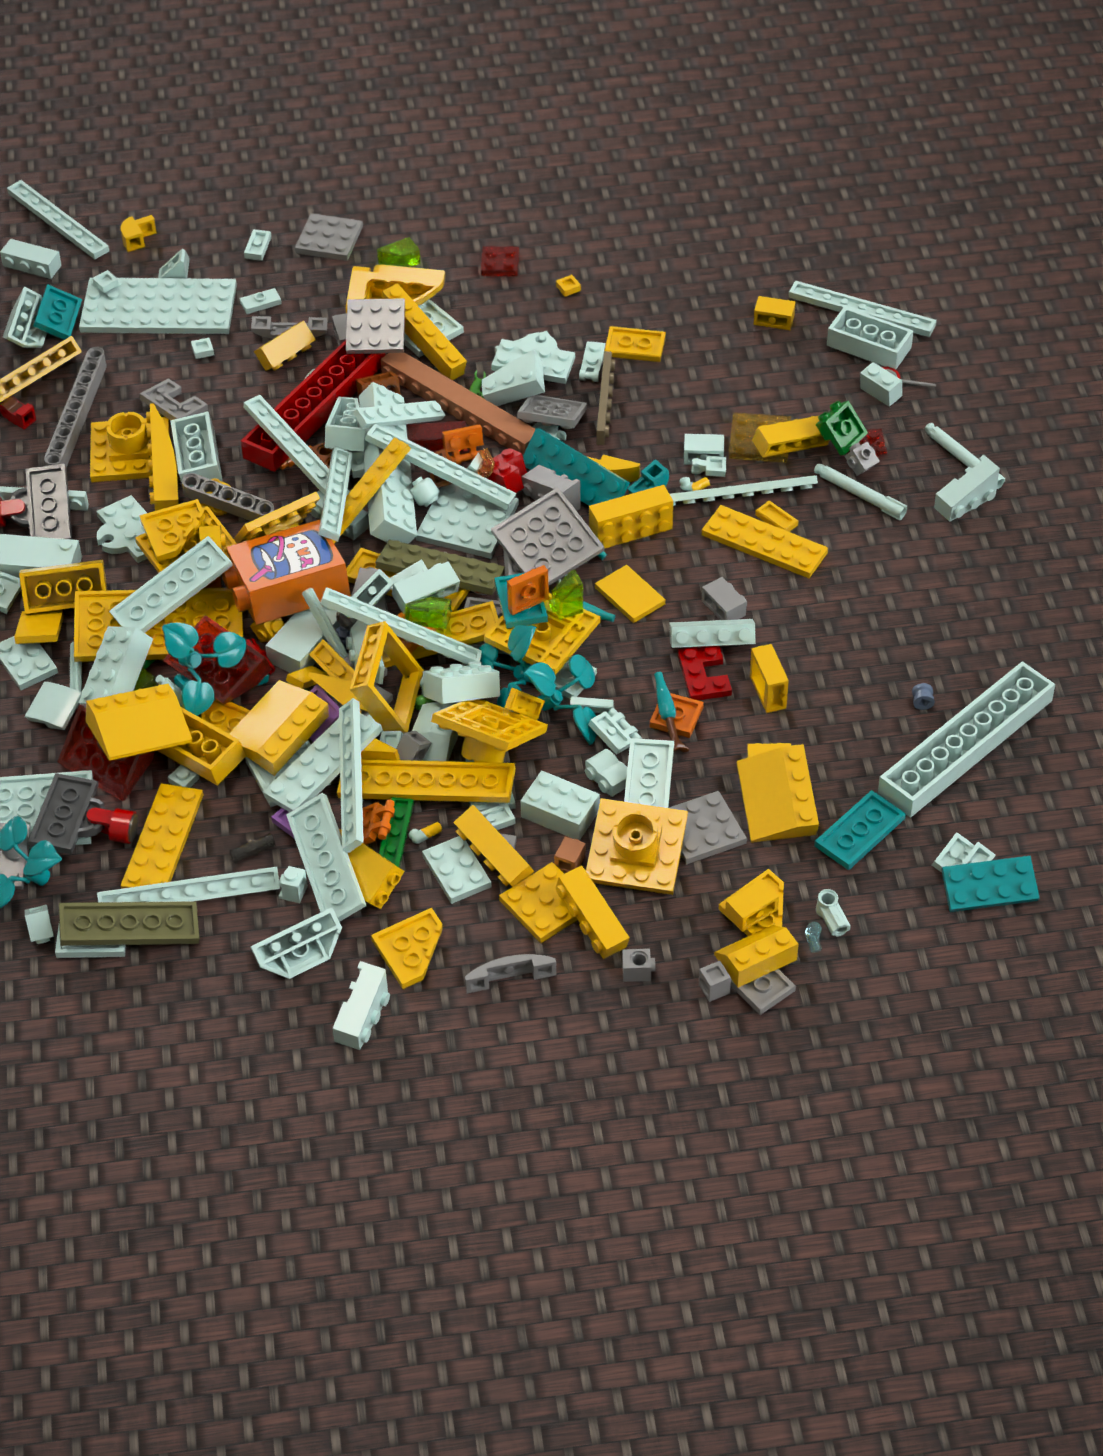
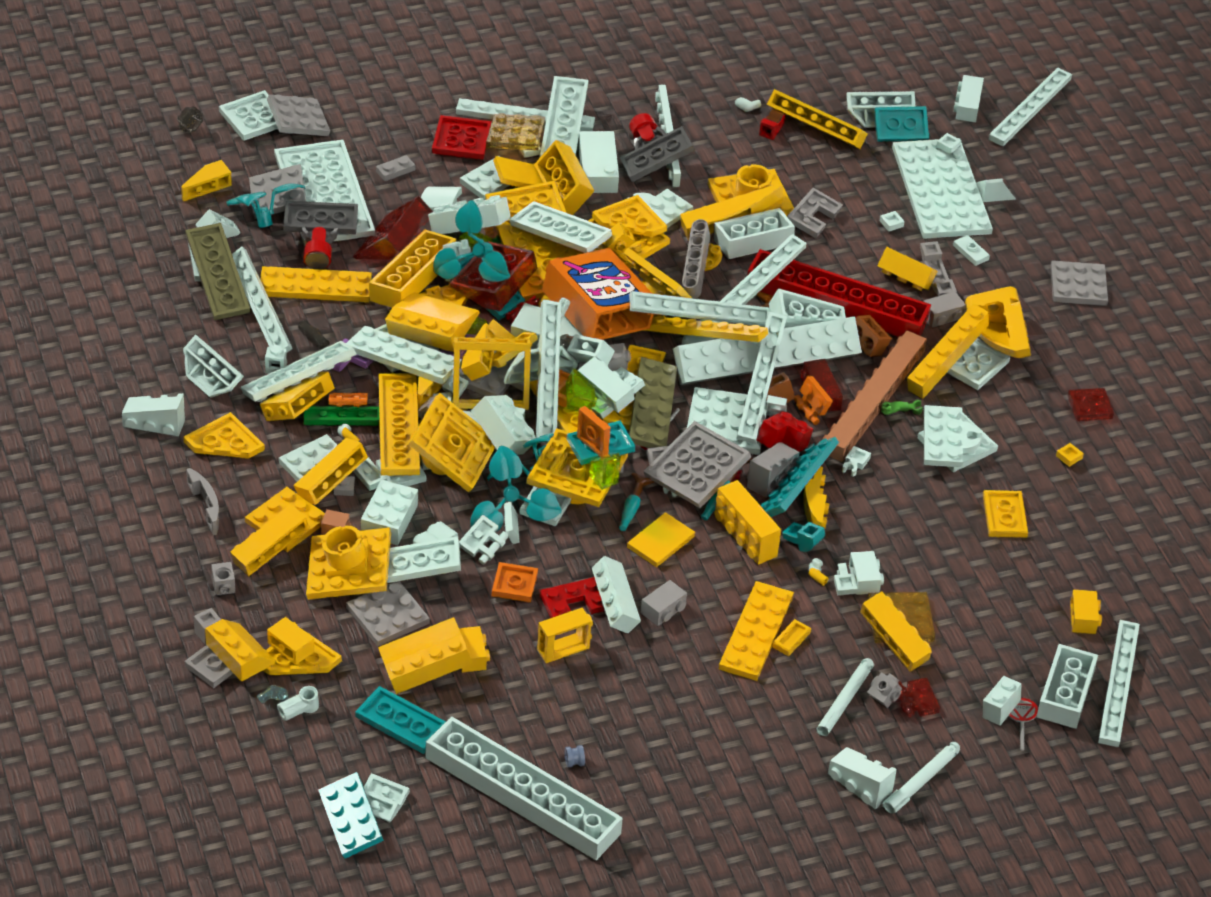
camera: 75 degrees right, 5 degrees down
light grey beam [44,347,107,467] -> none
yellow slope [86,684,192,761] -> none
yellow brick [120,215,157,252] -> none
light aqua plate [244,229,271,260] -> none
light aqua plate [339,698,364,853] -> none
plate [346,298,405,354] -> none
light aqua plate [353,400,446,429] -> none
clear neon green slope [377,237,420,267] -> none
light aqua head [410,477,439,507] -> none
clear orange arm [478,448,495,478] -> none
light aqua wedge [481,349,545,406] -> none
yellow plate [504,688,545,720] -> none
light grey plate [517,395,587,429] -> none
light aqua plate [579,341,606,382] -> none
dark tan plate [597,351,615,445] -> none
teal piece [654,672,689,752] -> none
light aqua plate [670,475,818,506] -> none
green plate [815,400,868,456] -> none

